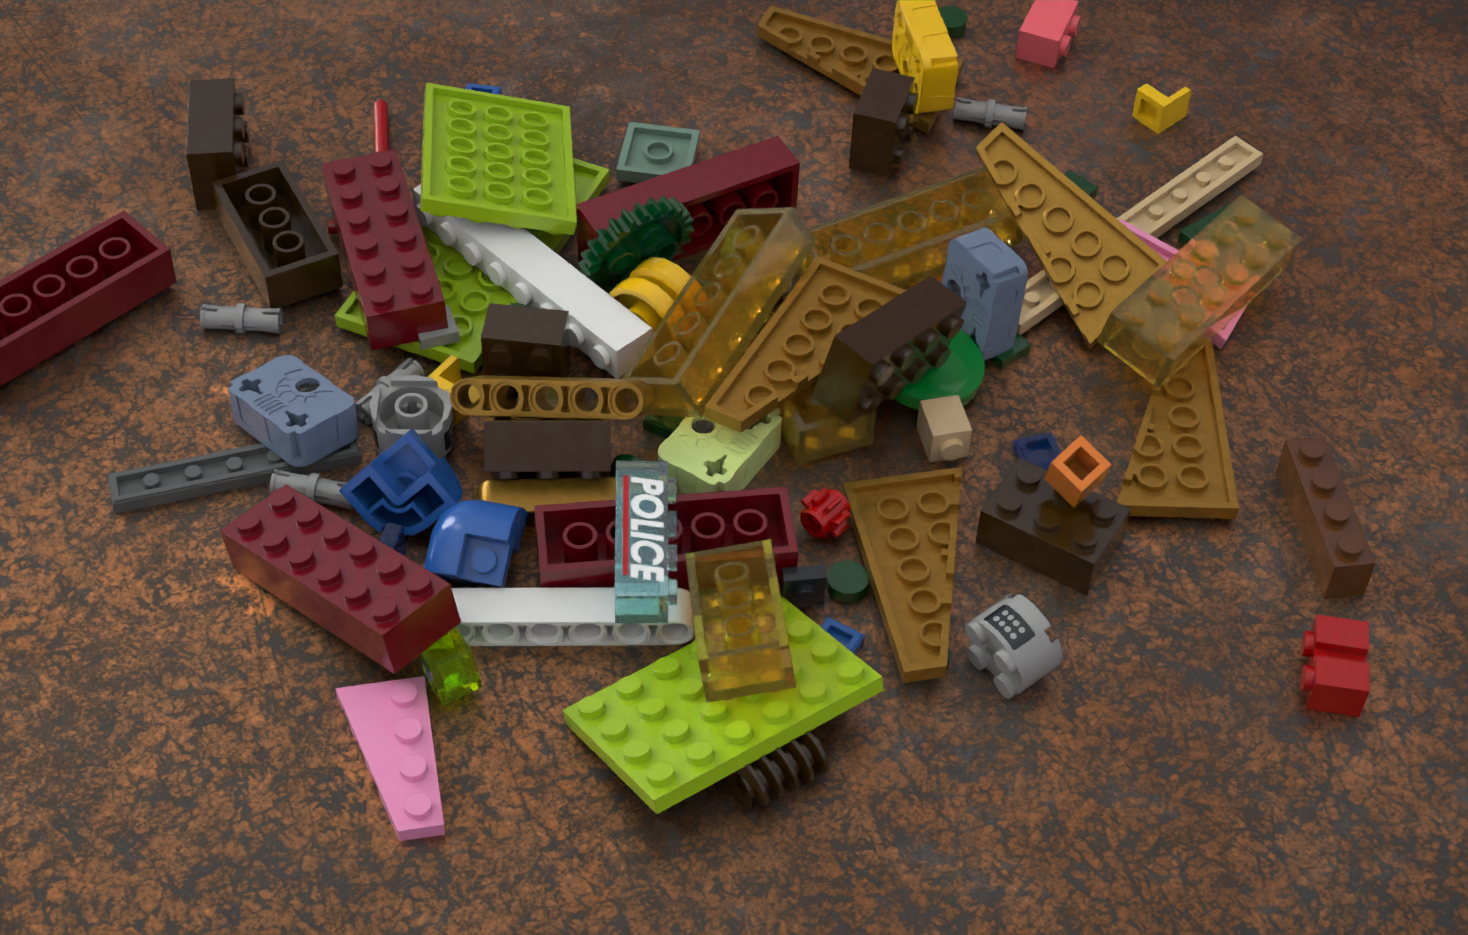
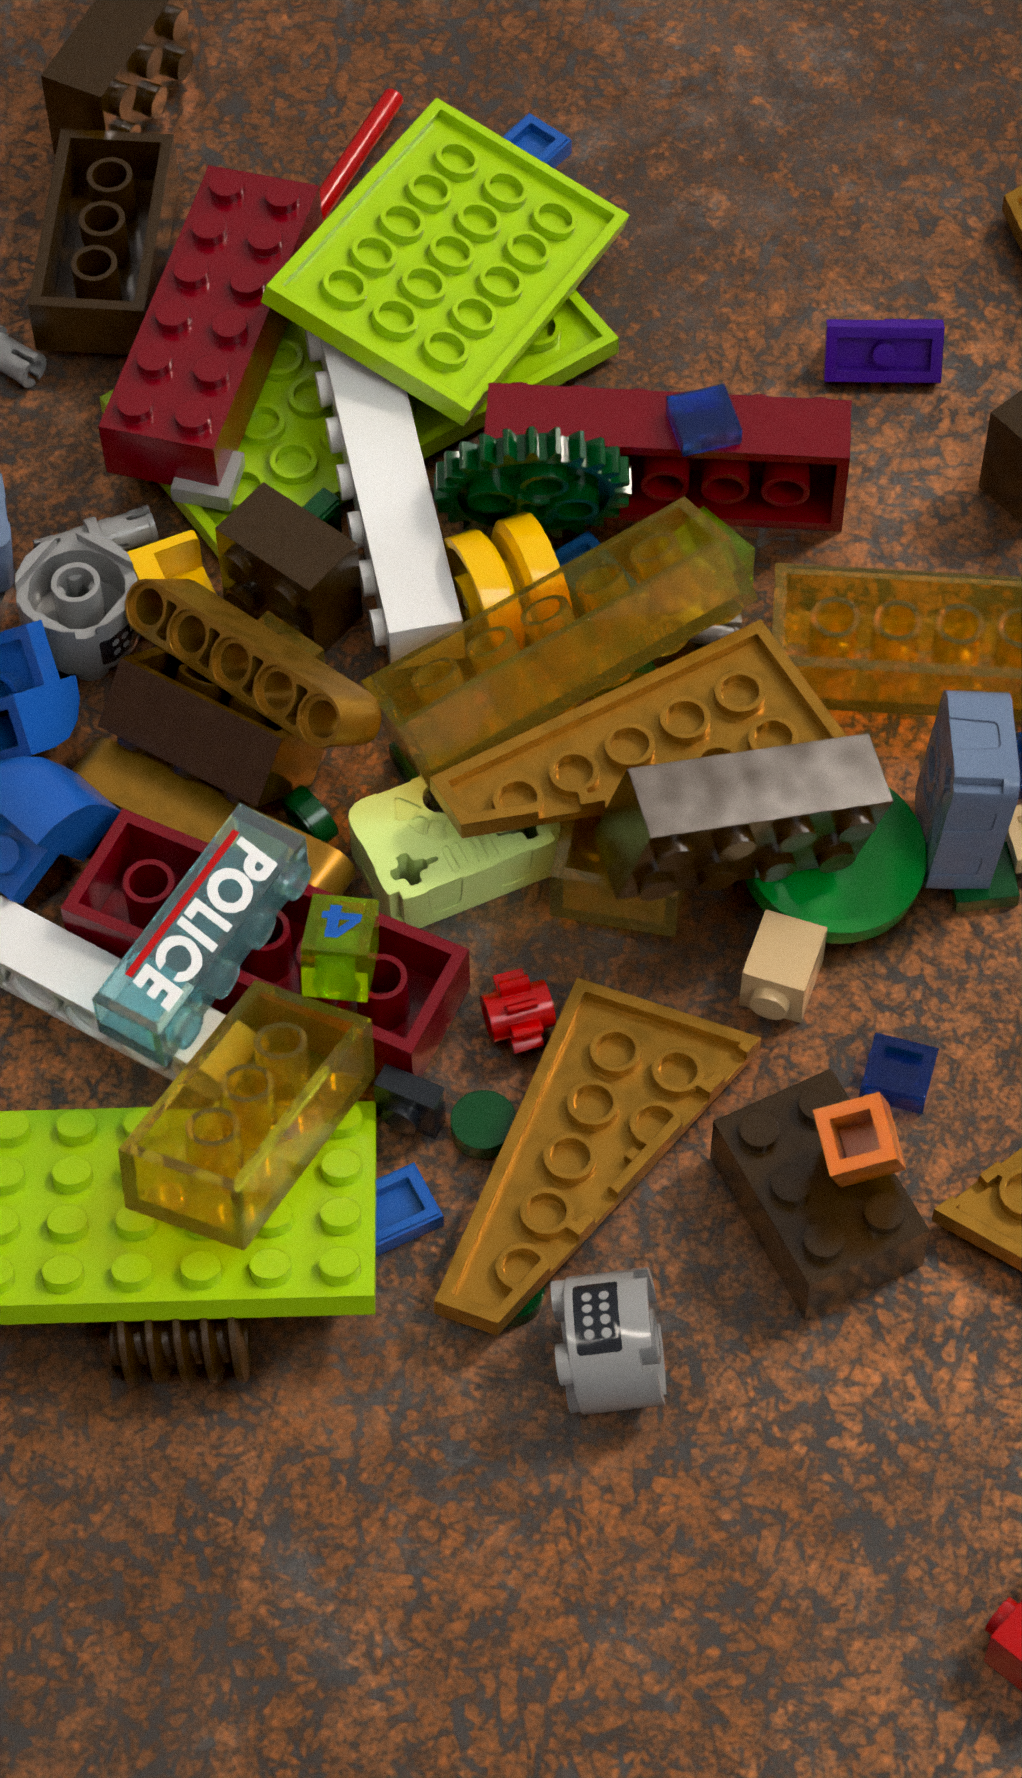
camera: 35 degrees right, 10 degrees up
sand green plate [616,122,700,183] -> none
none -> clear neon green brick [301,893,379,1003]
none -> clear blue tile [665,384,742,456]
none -> dark purple hinge [823,319,945,383]

